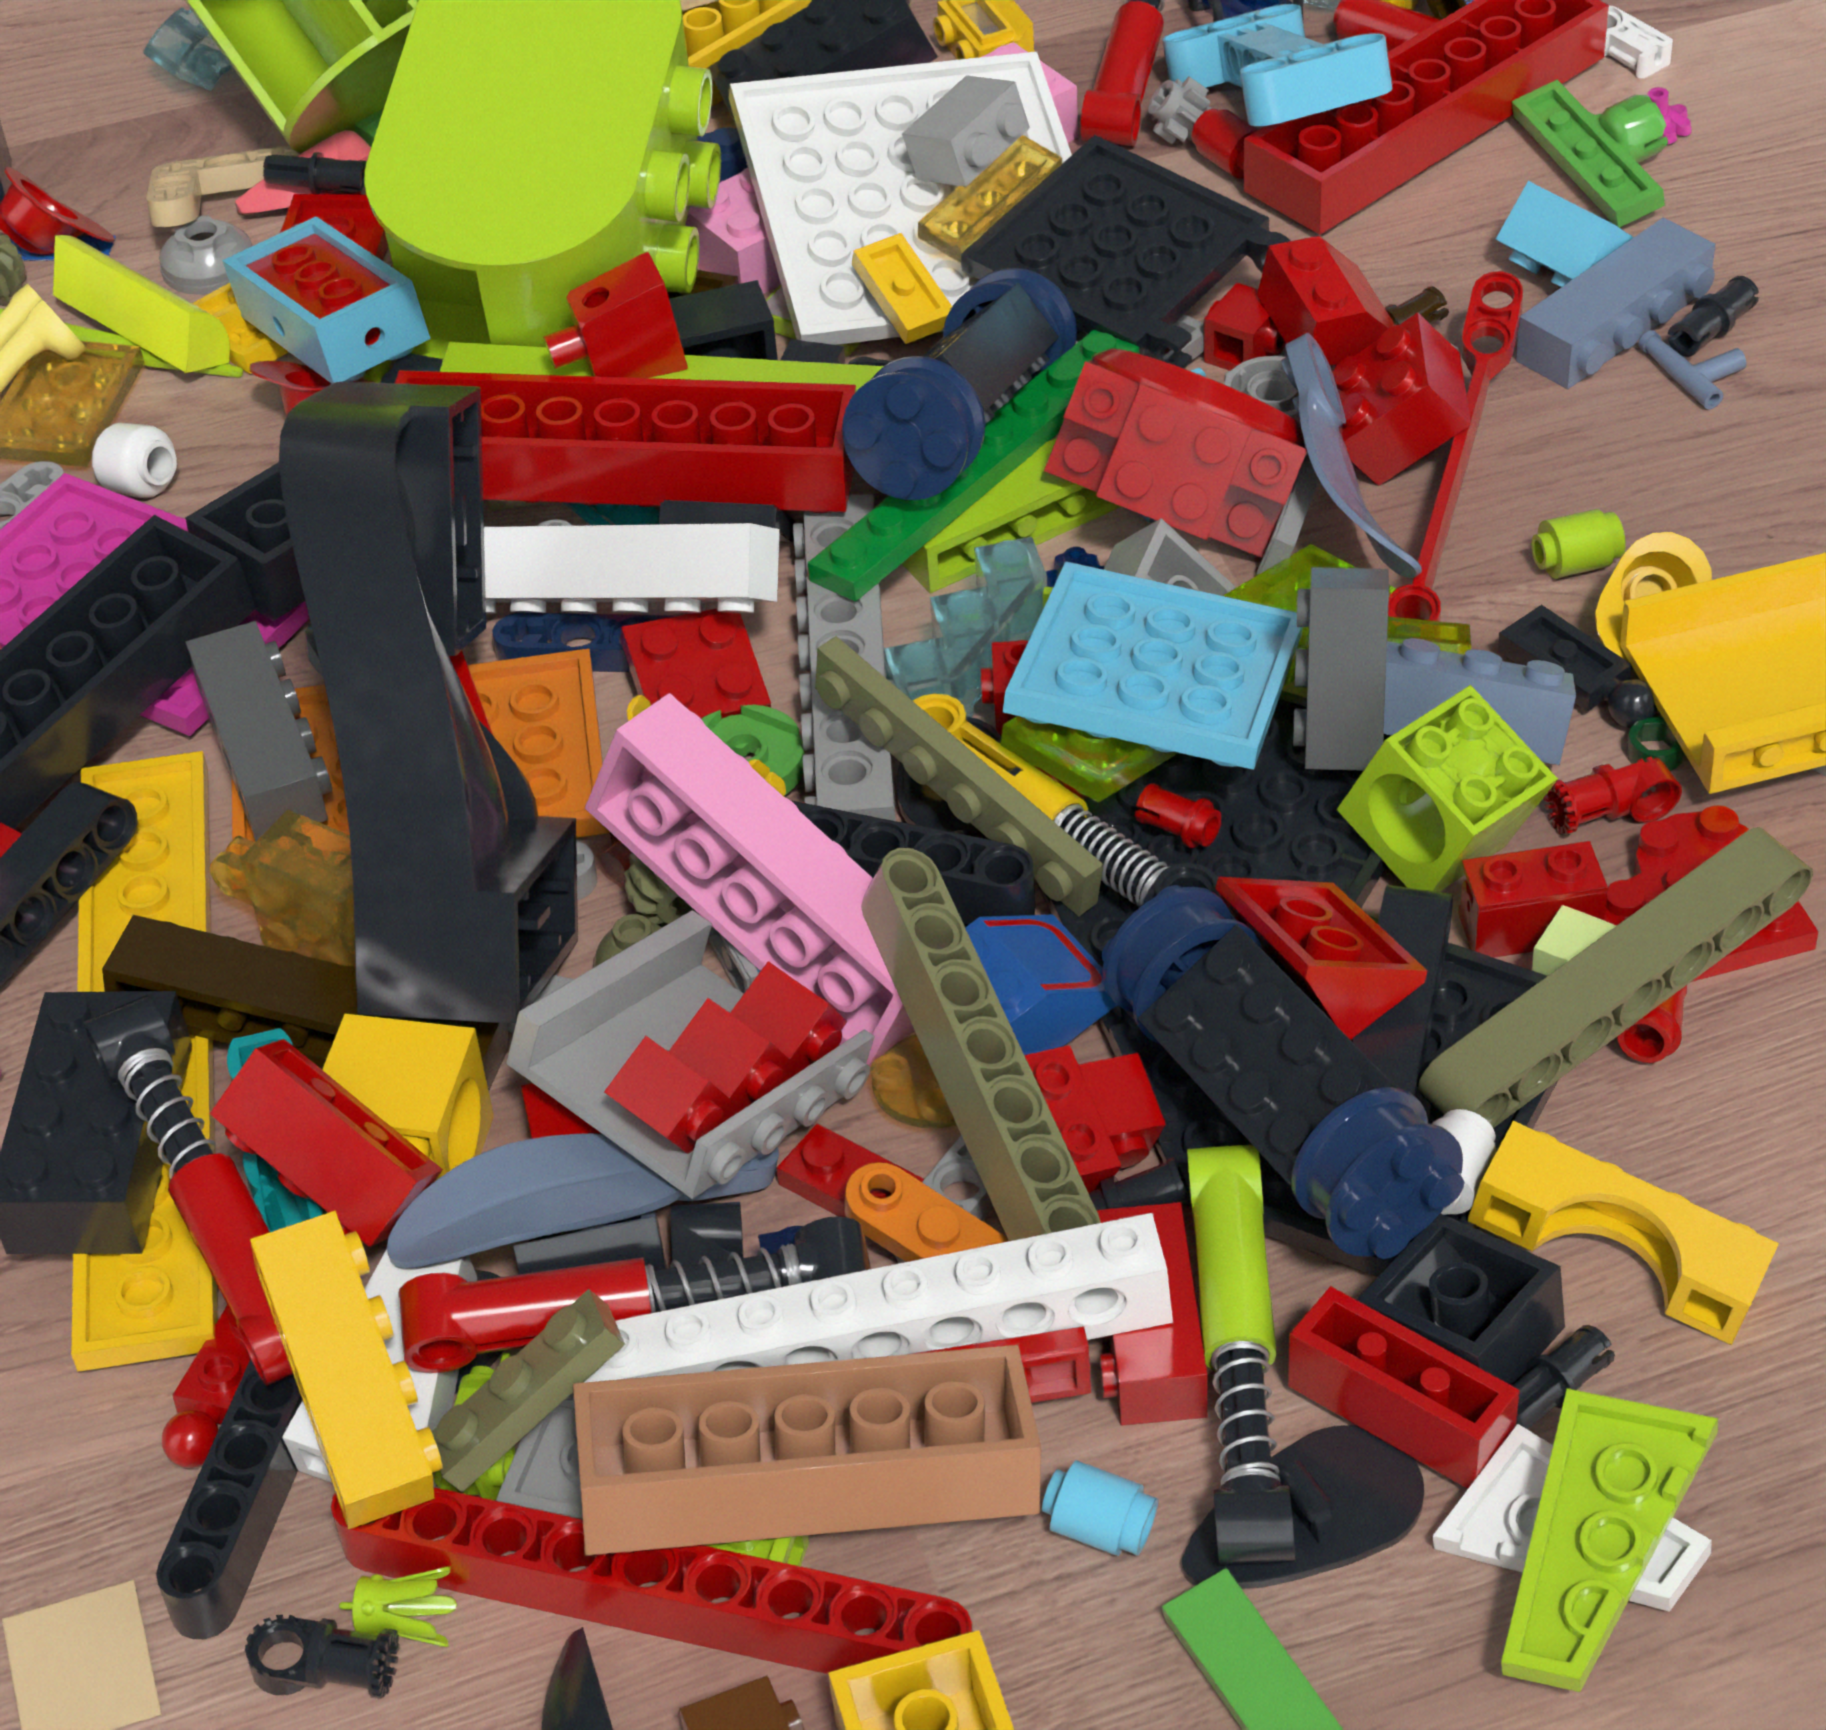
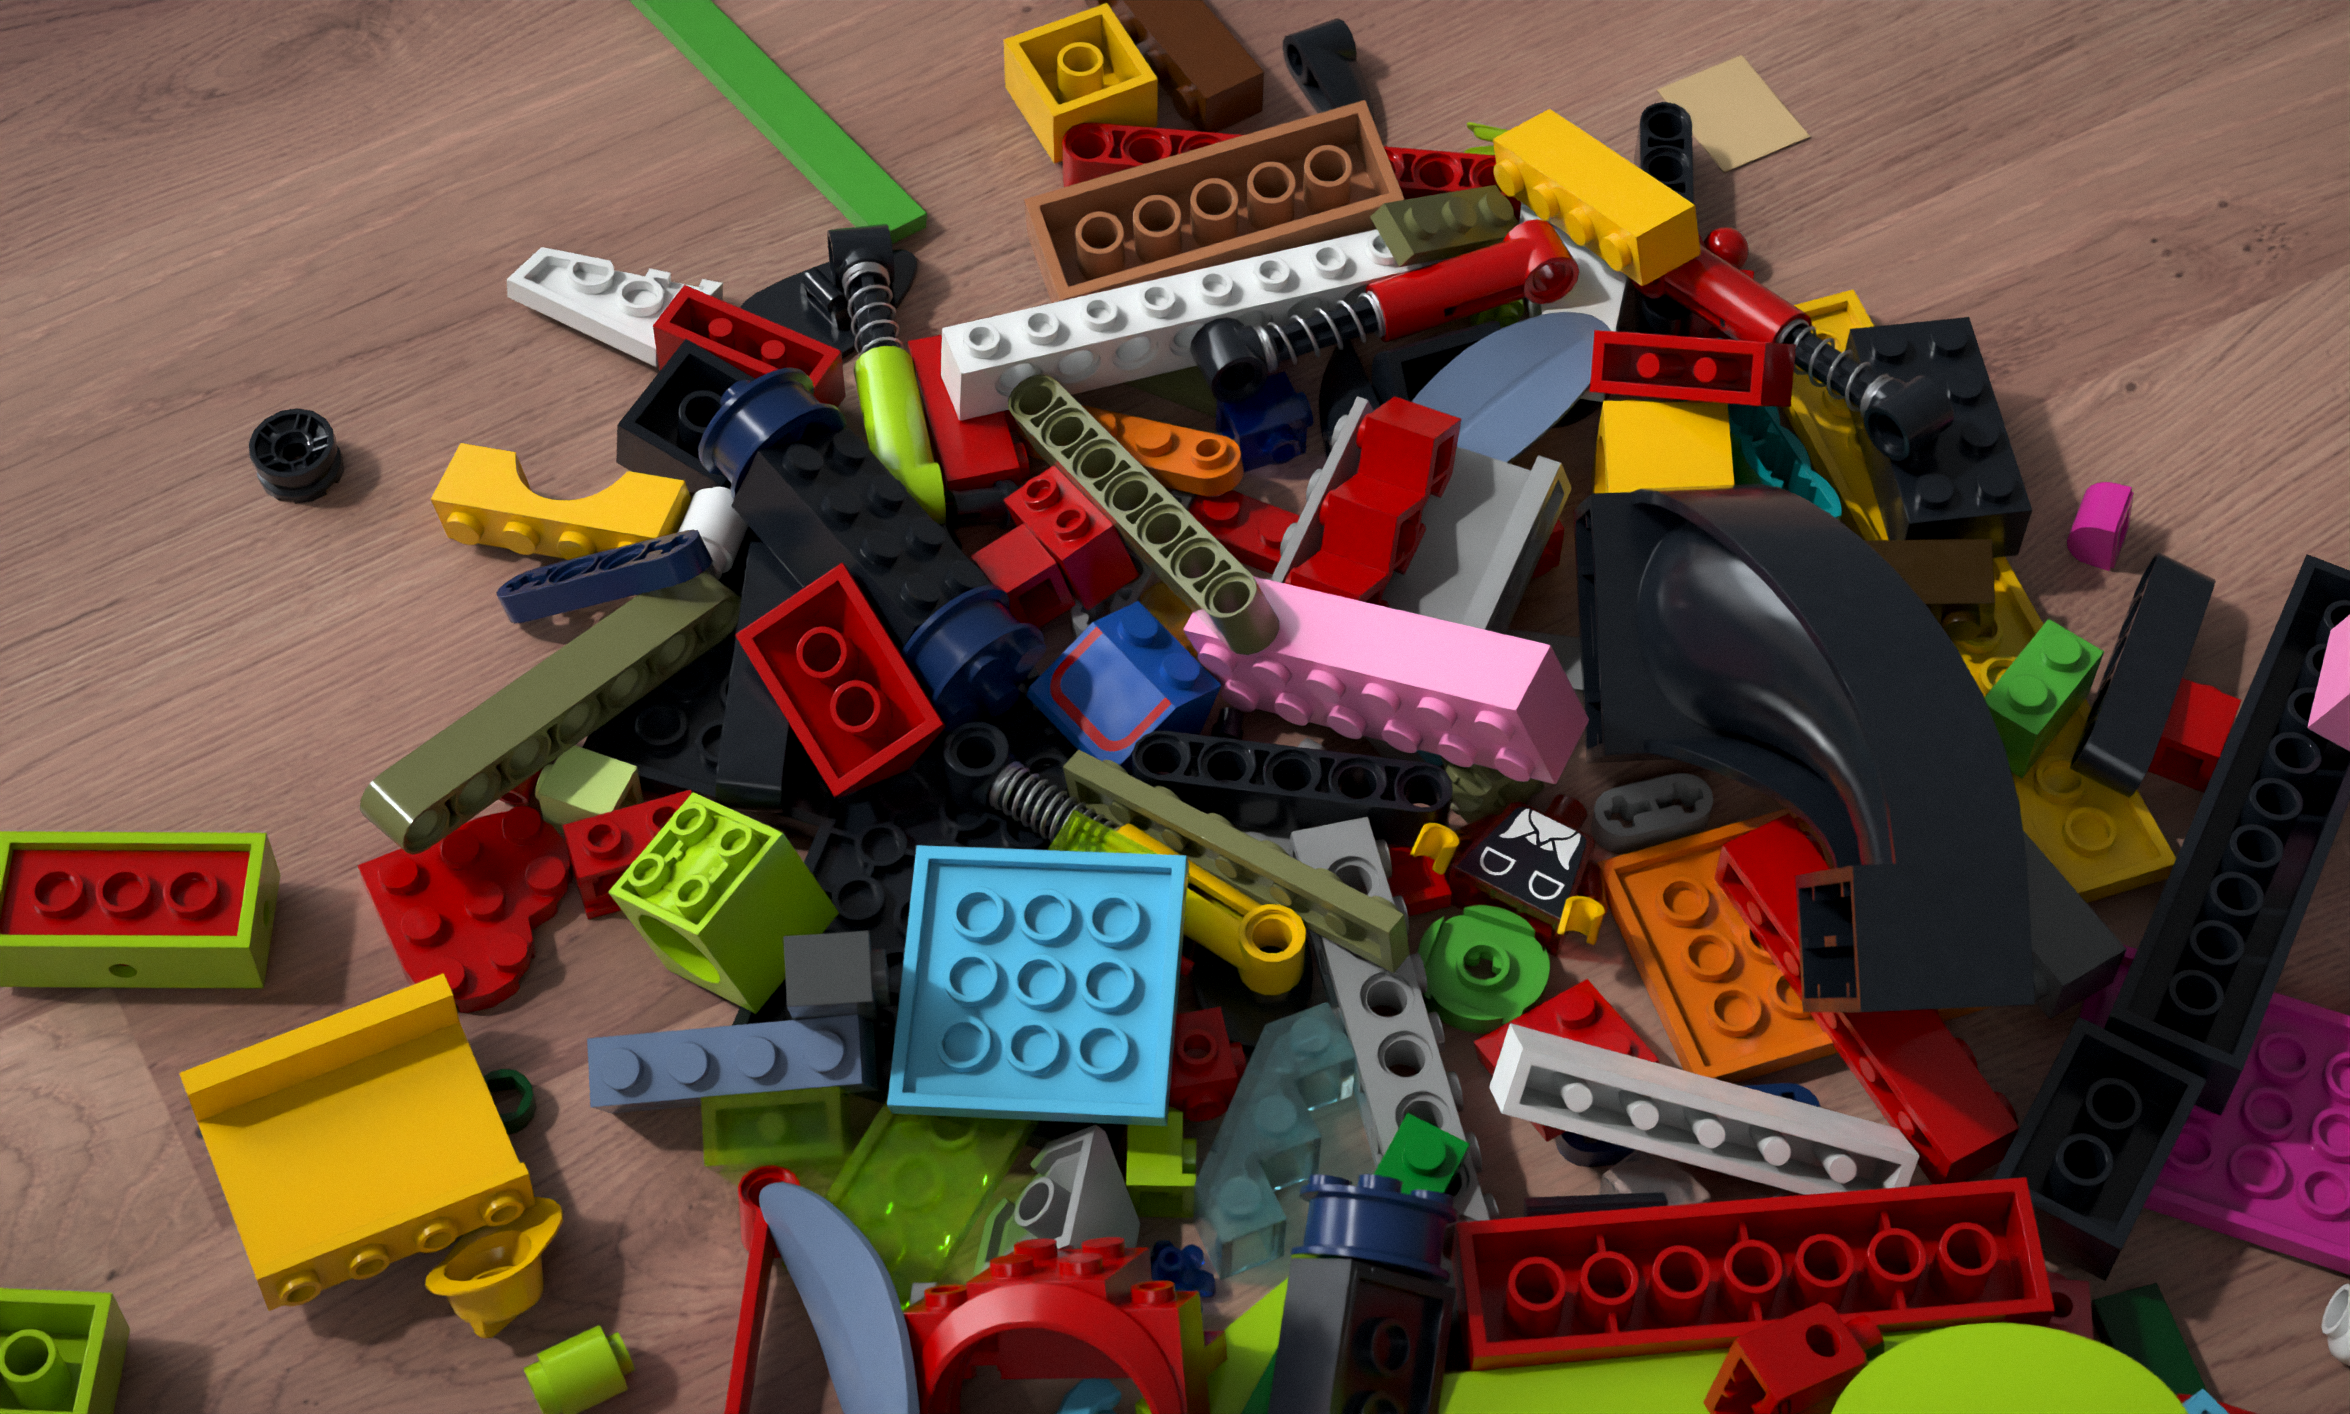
camera: 165 degrees right, 10 degrees up
black connector [245,1615,400,1699] -> none
medium azure brick [1042,1460,1159,1556] -> none
black plate [1498,604,1658,728] -> none
lime wing [1501,1388,1718,1692] -> none
black axle [1512,1325,1615,1429] -> none
red connector [1543,757,1682,834] -> none
none -> dark blue beam [496,529,713,624]
none -> bright green brick [1984,619,2104,778]

